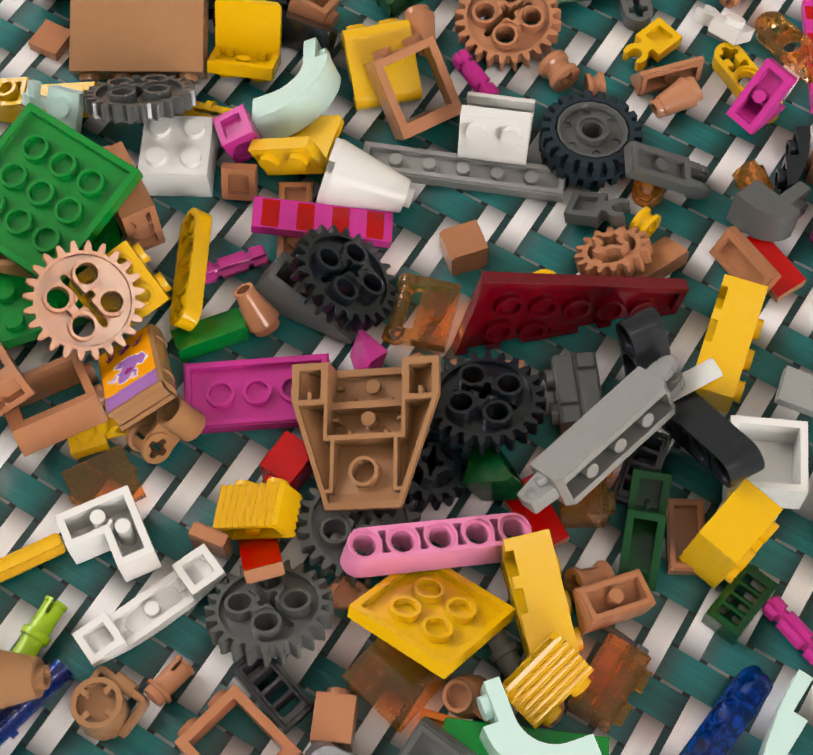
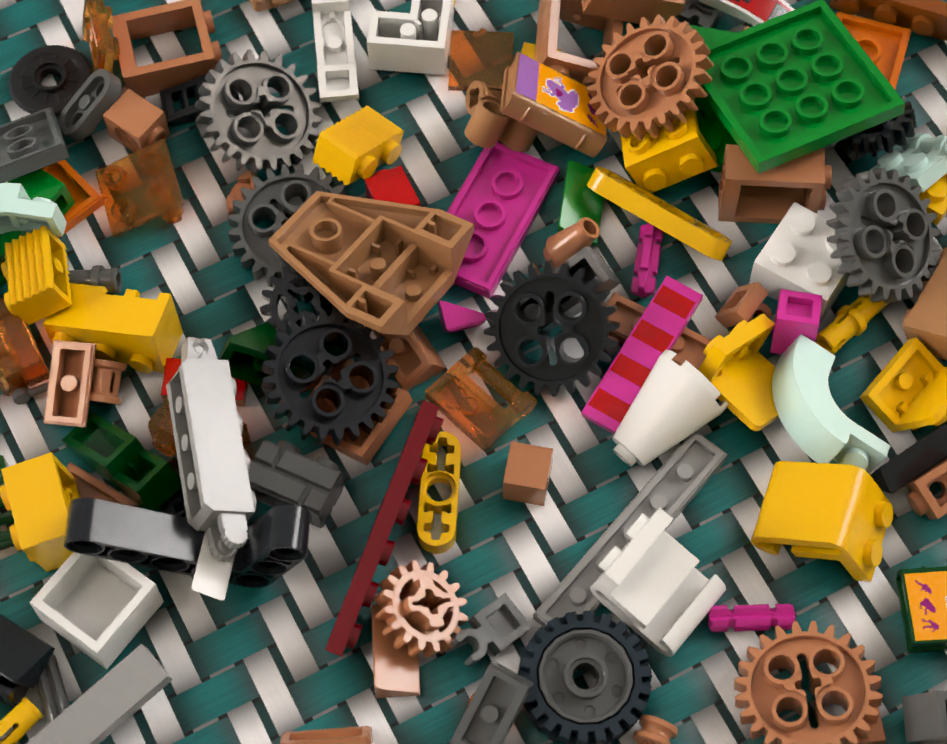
camera: 120 degrees right, 0 degrees up
nougat pin [143,655,195,707] -> none
nougat tile [188,521,233,560] -> none
red tile [238,538,285,584] -> none
bright pink beam [340,513,532,578] -> none
yellow plate [347,568,516,679] -> none
nougat window [364,33,462,140] -> none
nougat cone [403,4,436,57] -> none
nougat piece [442,674,491,723] -> none
nougat wheel [538,49,580,93] -> none
yellow bush [628,206,662,238] -> none
yellow wedge [695,274,768,414] -> none

